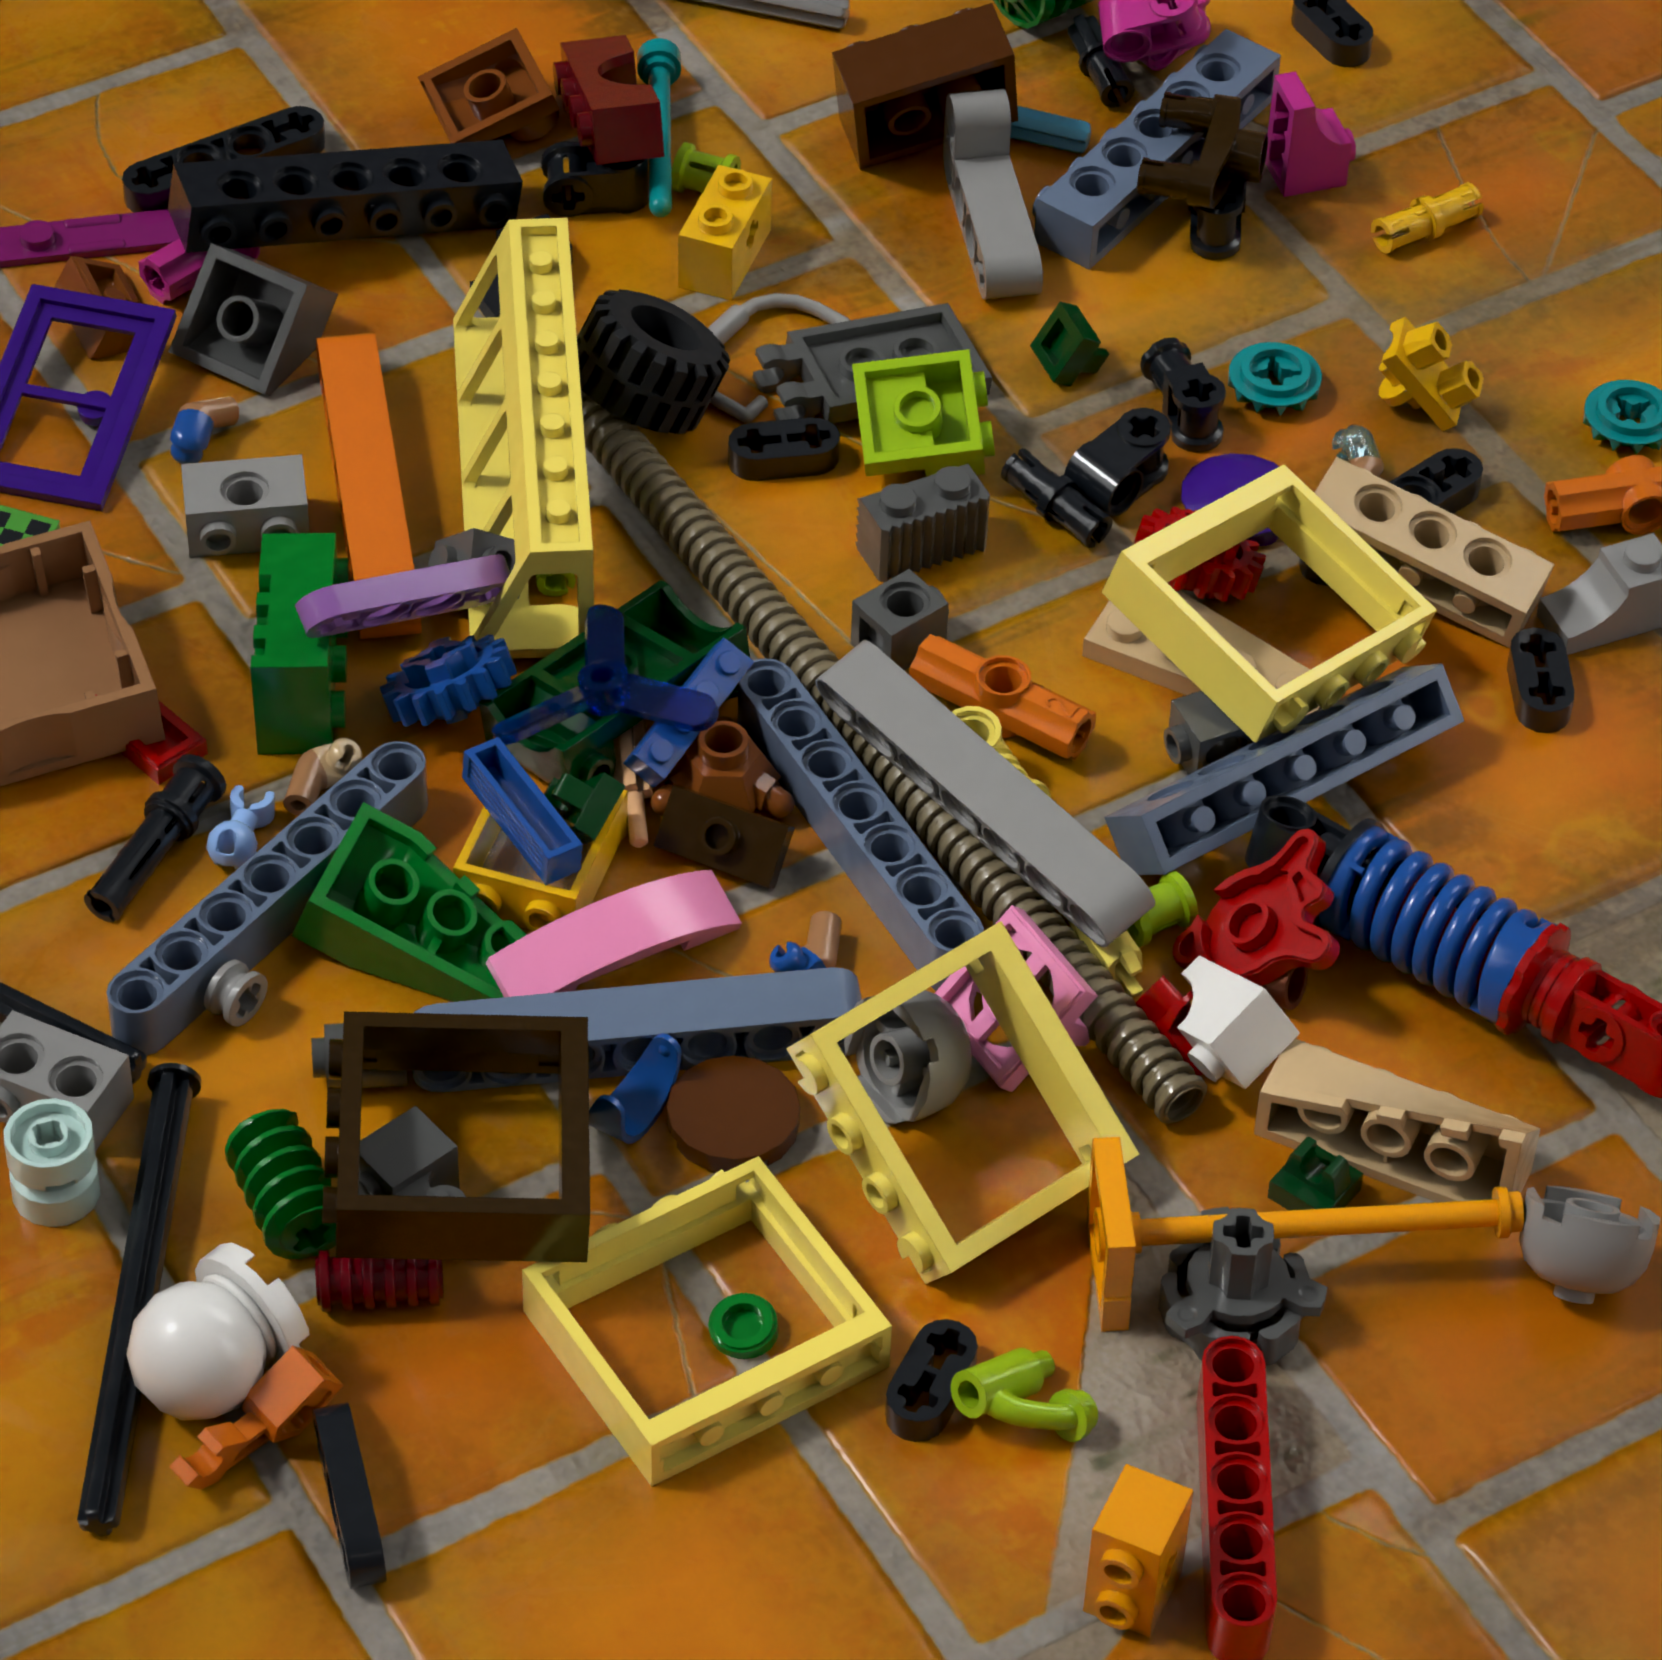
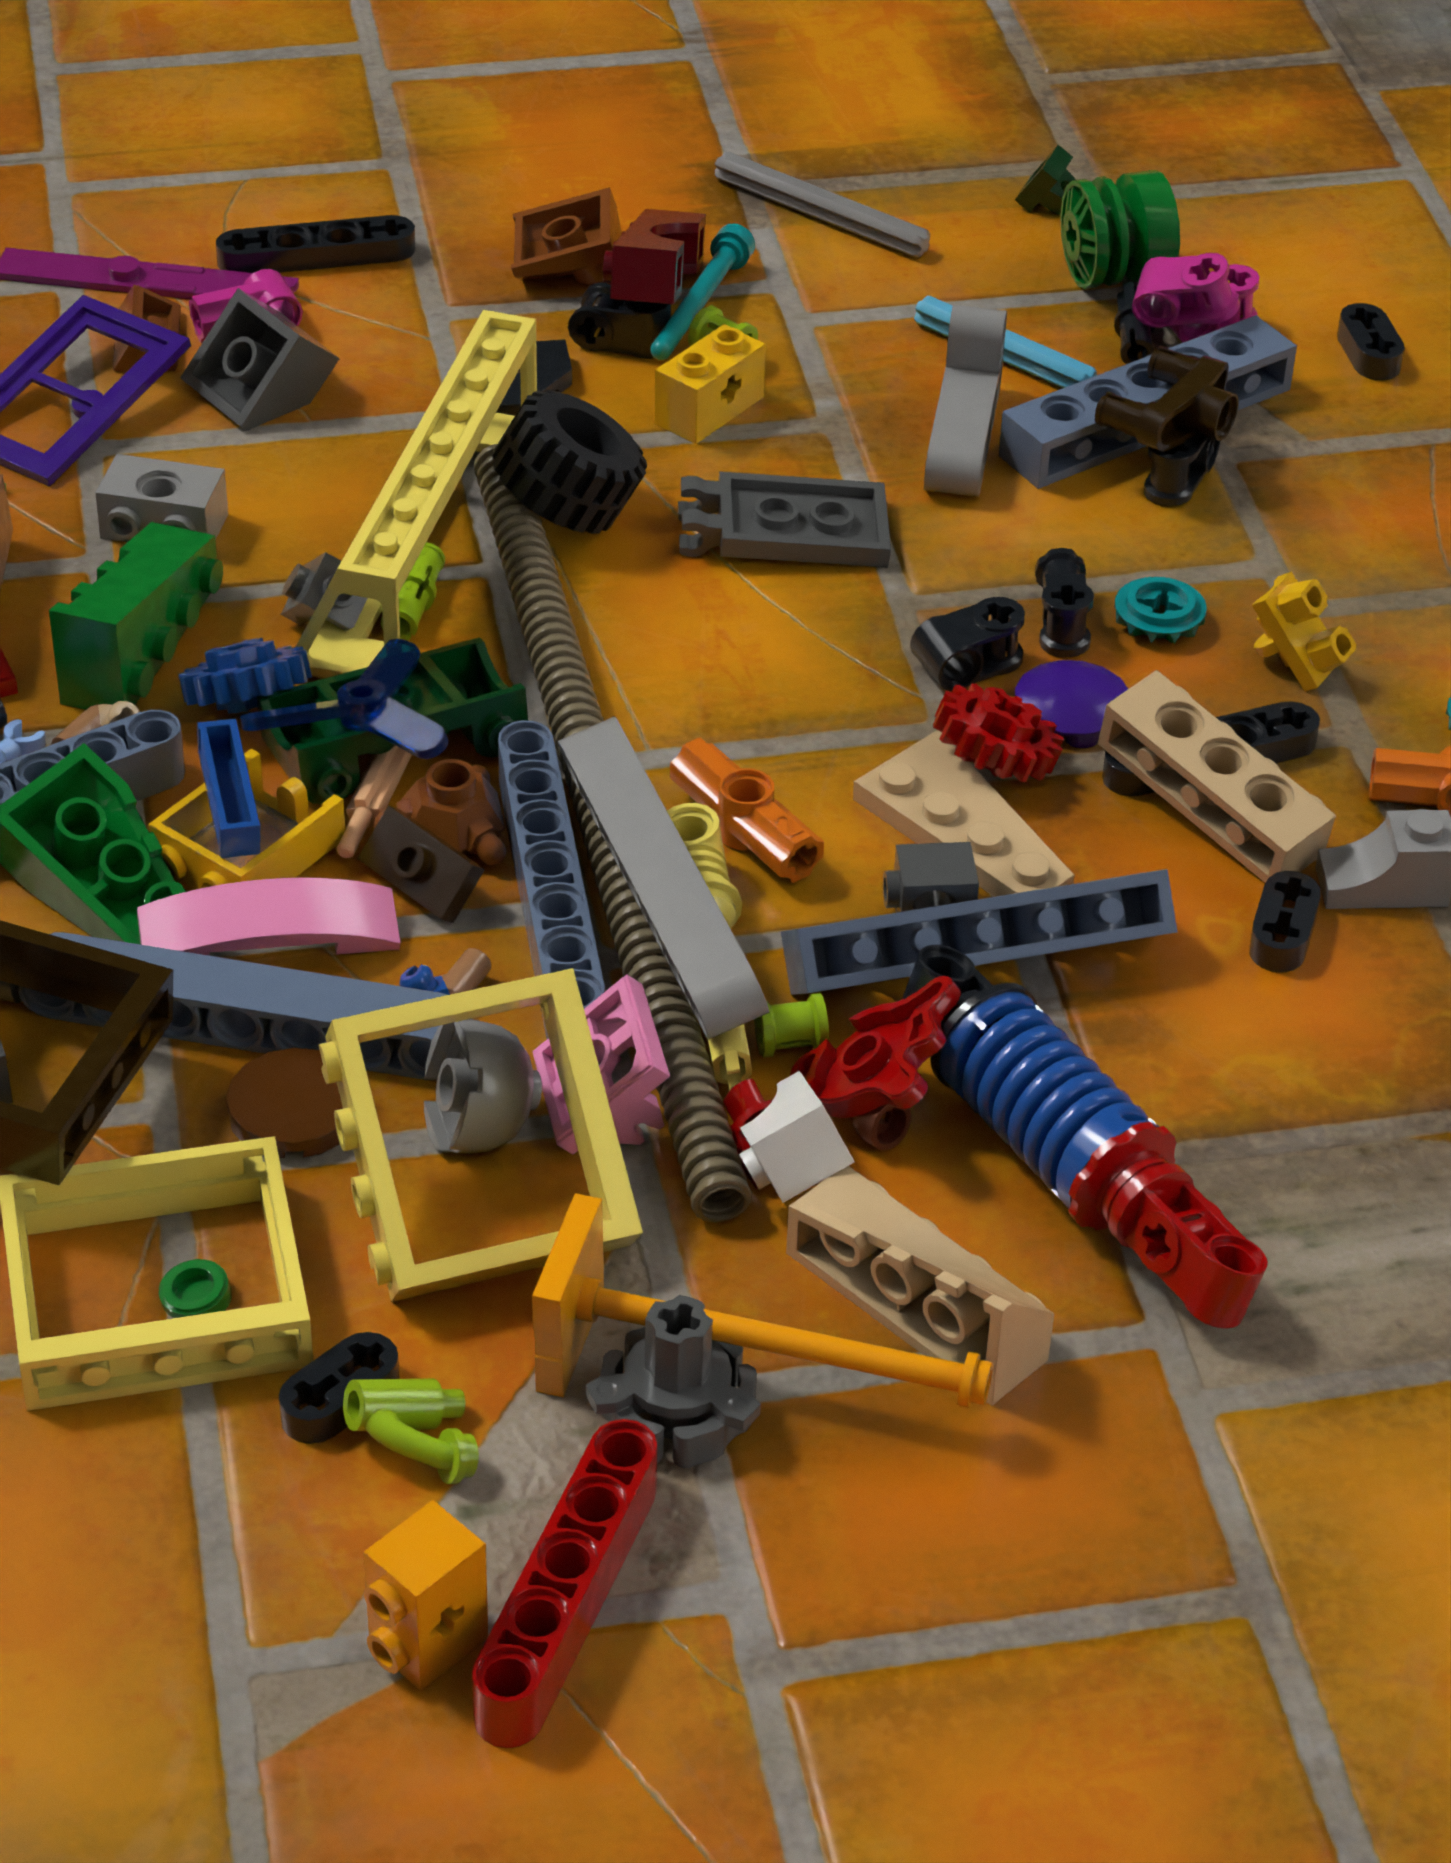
camera: 20 degrees right, 5 degrees down
black brick [168,140,523,253] -> none
blue arm [170,397,239,464] -> none
medium lavender beam [295,554,510,638] -> none
orange beam [316,332,422,640] -> none
dark green tile [544,772,625,845] -> none
blue helmet [589,1033,682,1144] -> none
blue piece [623,637,754,788] -> none
light grey piece [708,293,850,423] -> none
black beam [728,417,840,481] -> none
reddish brown brick [832,3,1018,170] -> none
dark grey brick [851,569,949,670] -> none
lime plate [852,349,995,477] -> none
dark grey brick [855,464,990,583] -> none
black pin [1001,448,1113,548] -> none
dark green tile [1030,302,1109,386] -> none
light yellow window [1102,464,1437,743] -> none
dark pink arch [1265,71,1356,197] -> none
dark green tile [1267,1137,1364,1210] -> none
clear light blue arm [1332,425,1384,477] -> none
yellow pin [1371,182,1484,254] -> none
light grey cylinder [1519,1186,1660,1304] -> none

